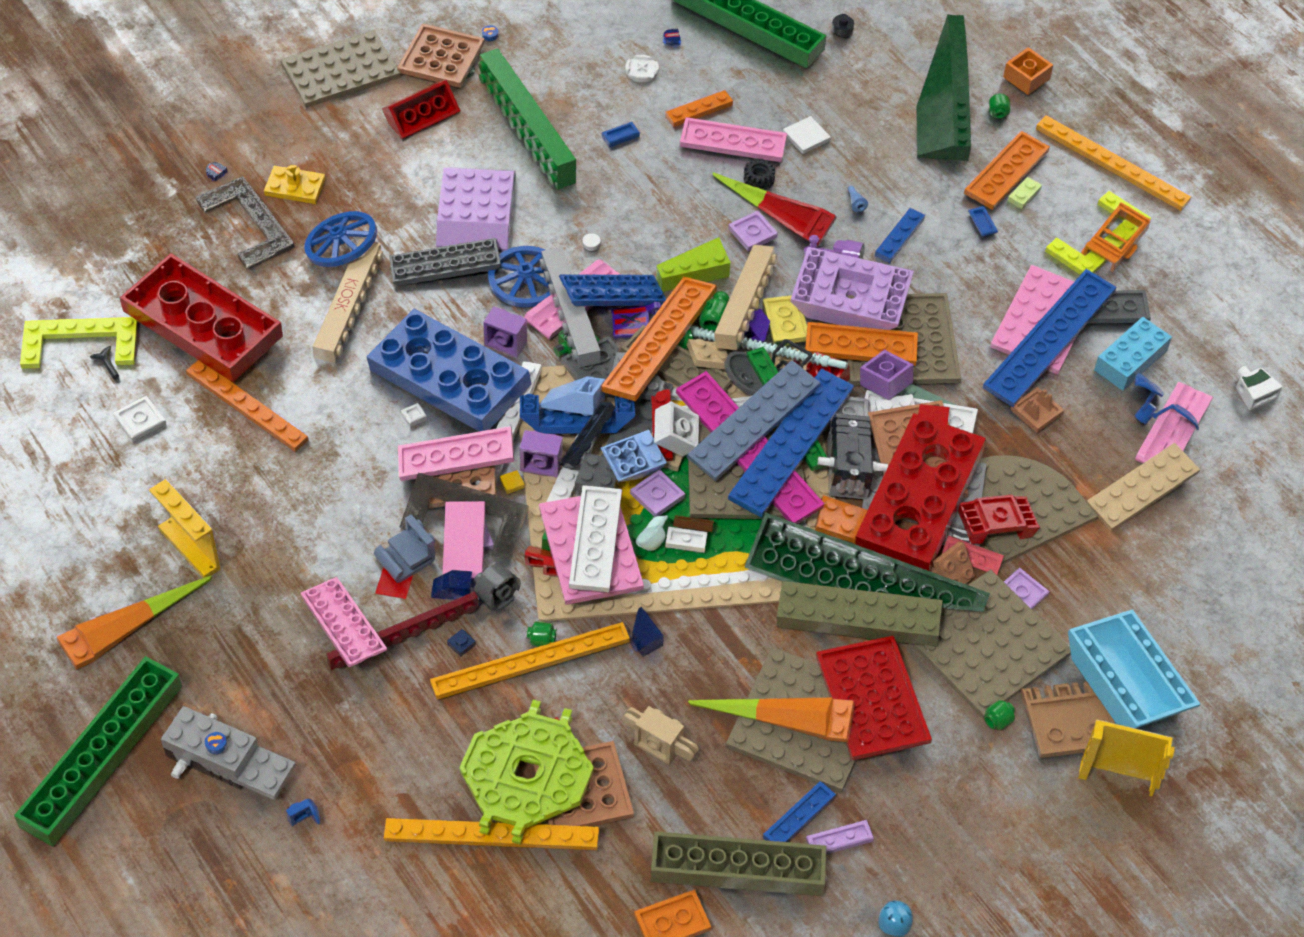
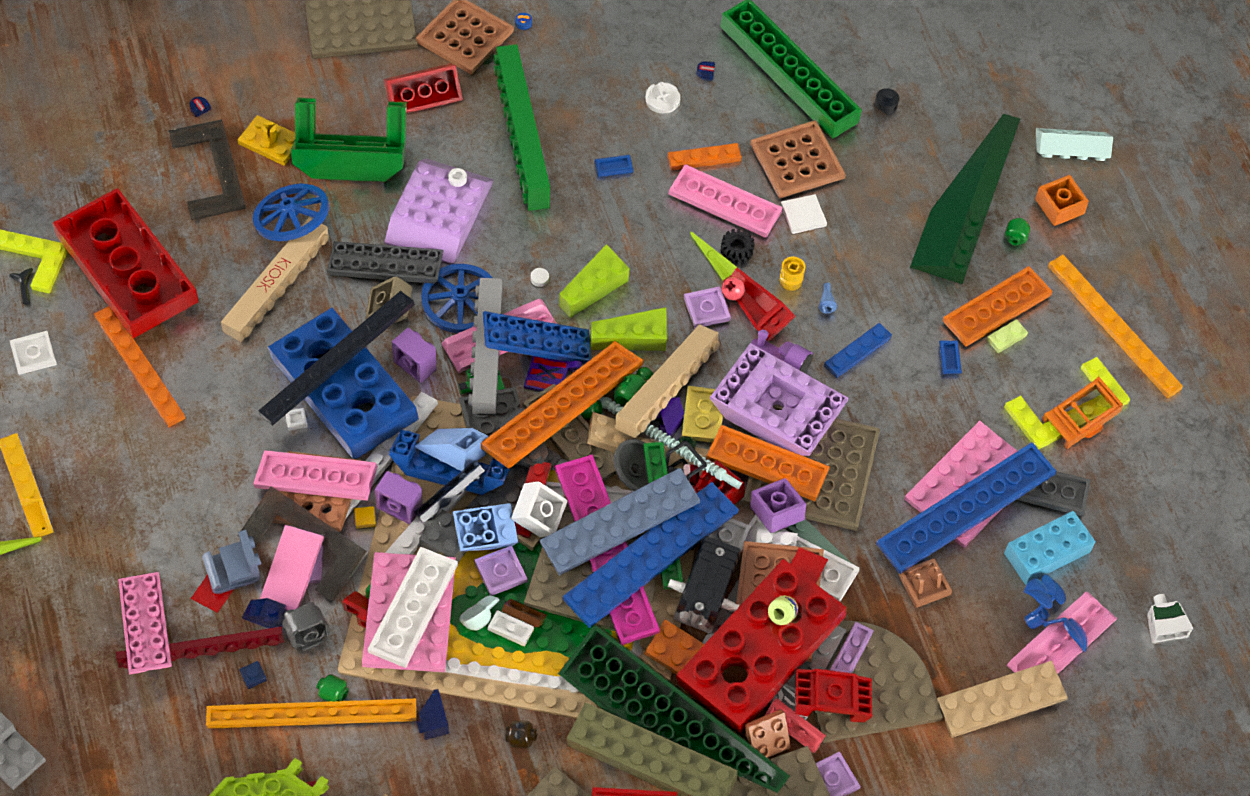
camera: 15 degrees right, 5 degrees up
none -> black plate [258,291,415,426]
none -> green wedge [291,97,407,182]
none -> dark tan slope [365,276,412,324]
none -> white tile [448,168,467,187]
none -> dark brown head [505,721,537,748]
none -> lime wedge [559,244,630,318]
none -> coral piece [721,277,745,301]
none -> nougat piece [750,120,845,199]
none -> yellowish green head [768,595,798,625]
none -> yellow wheel [779,256,806,291]
none -> lavender tile [830,622,874,673]
none -> light aqua slope [1036,128,1113,161]

